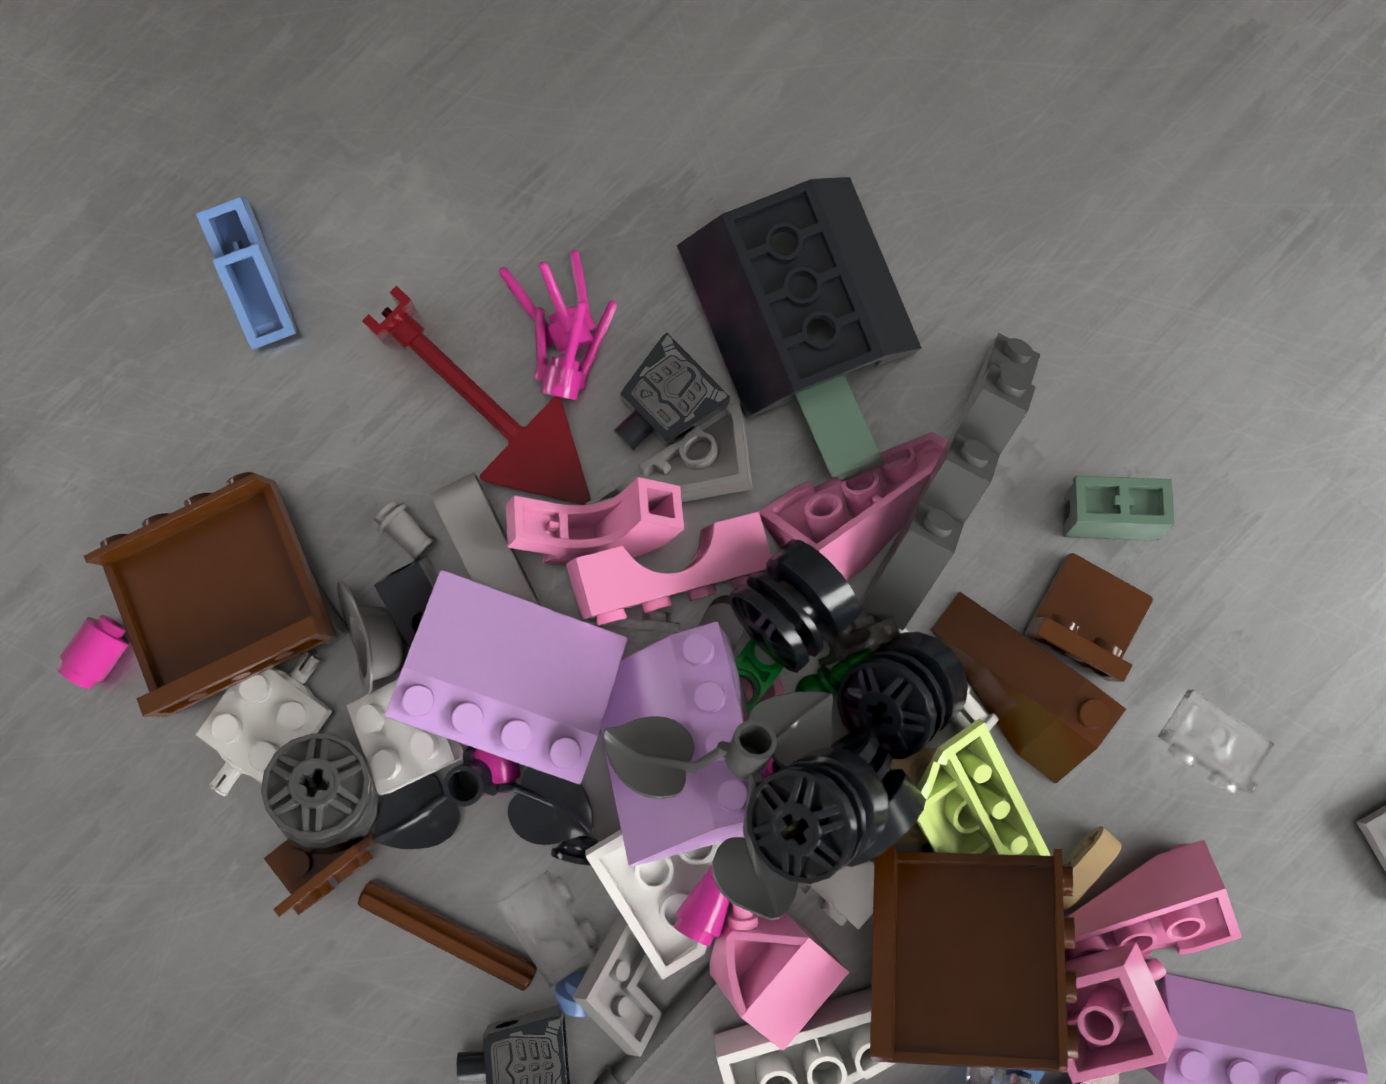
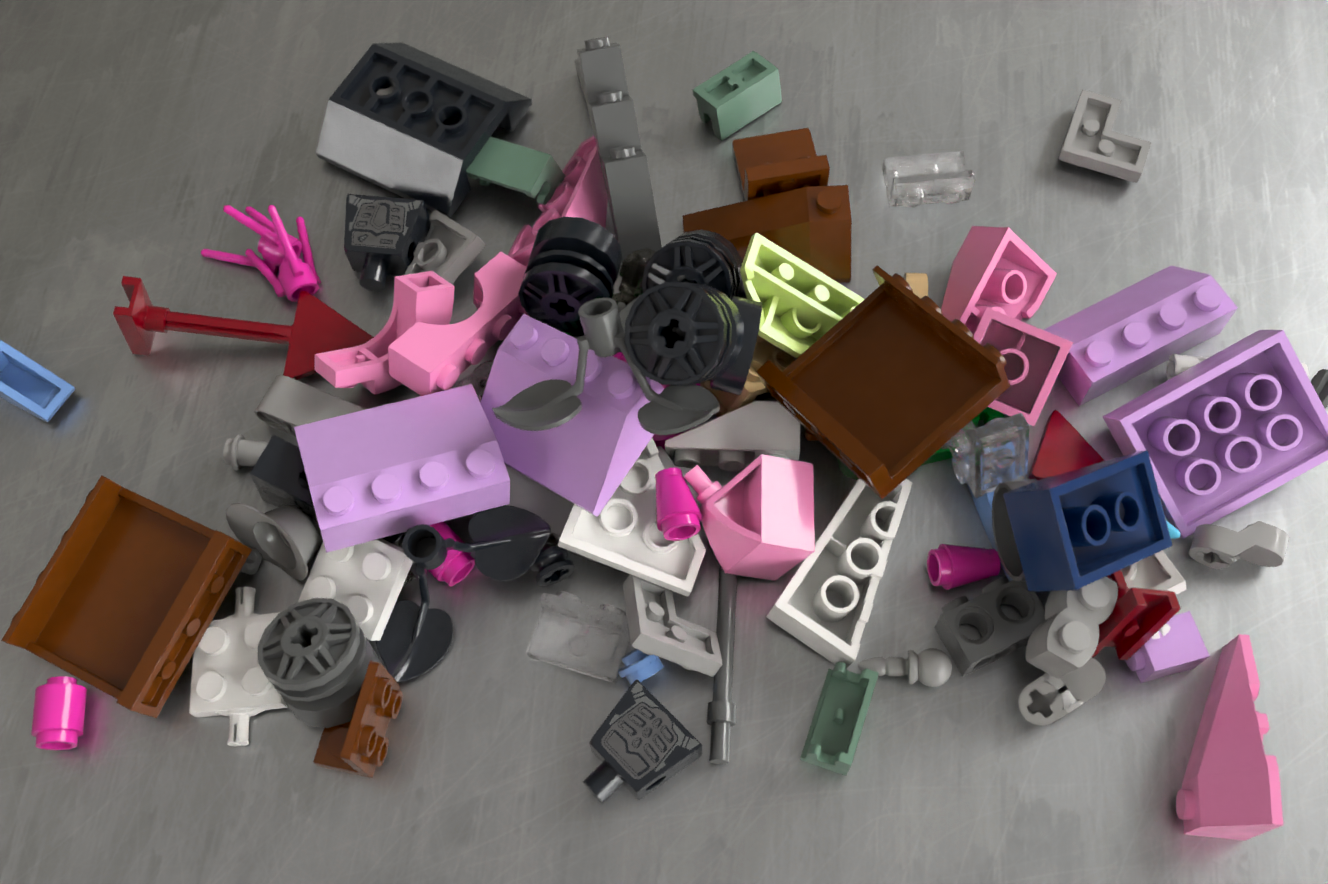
camera: 30 degrees left, 20 degrees down
reddish brown axle [358,881,537,991] -> none

